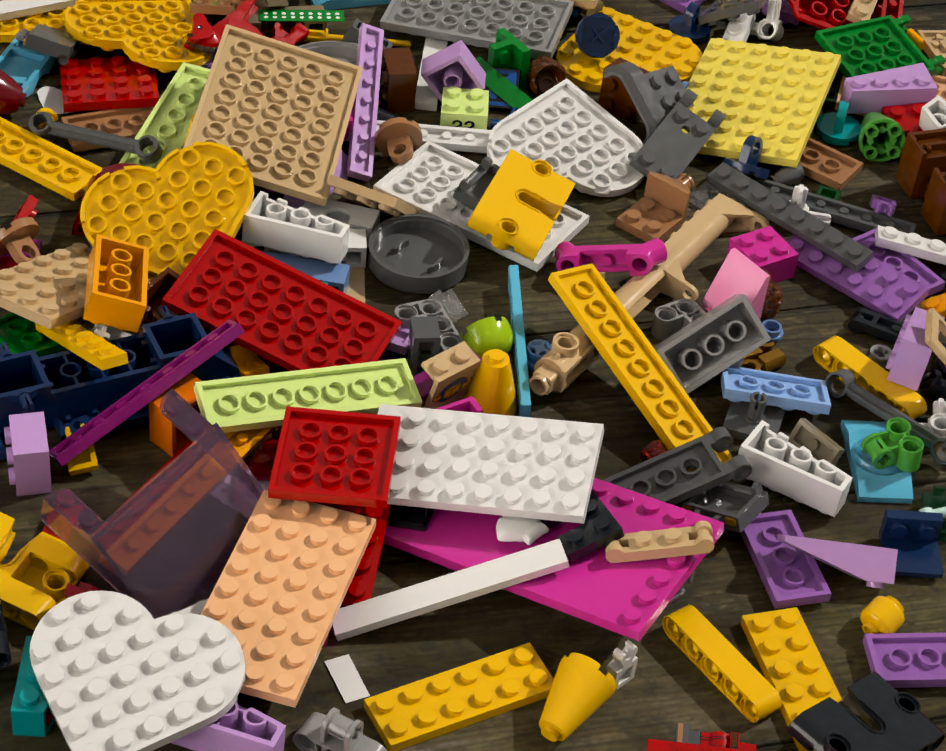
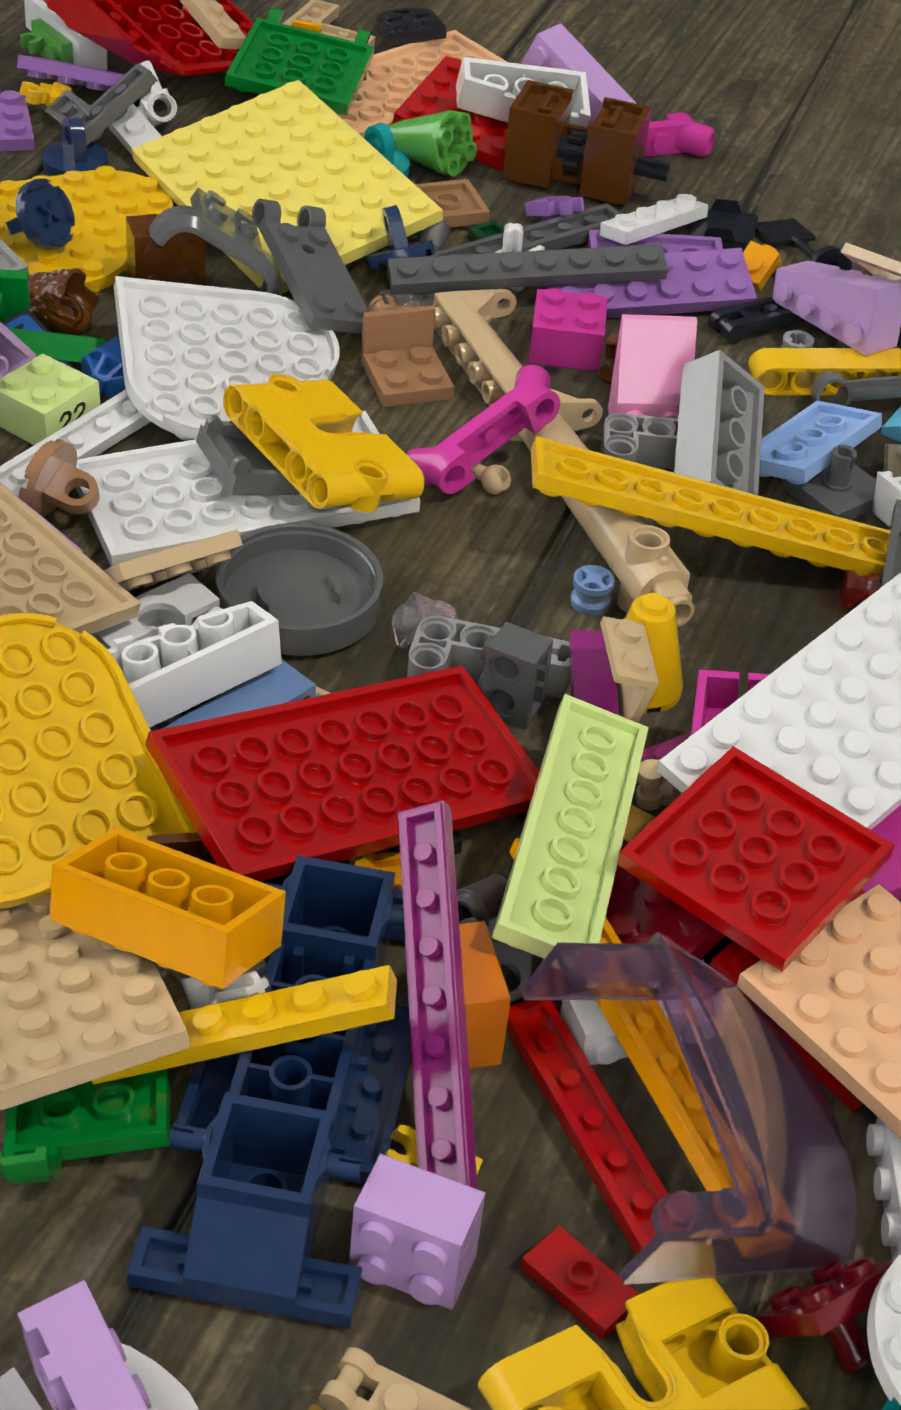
camera: 55 degrees left, 0 degrees up
lime cylinder [460,316,513,358] -> none
medium azure tile [508,265,531,417] -> none
lavender wedge [840,63,938,114] -> none

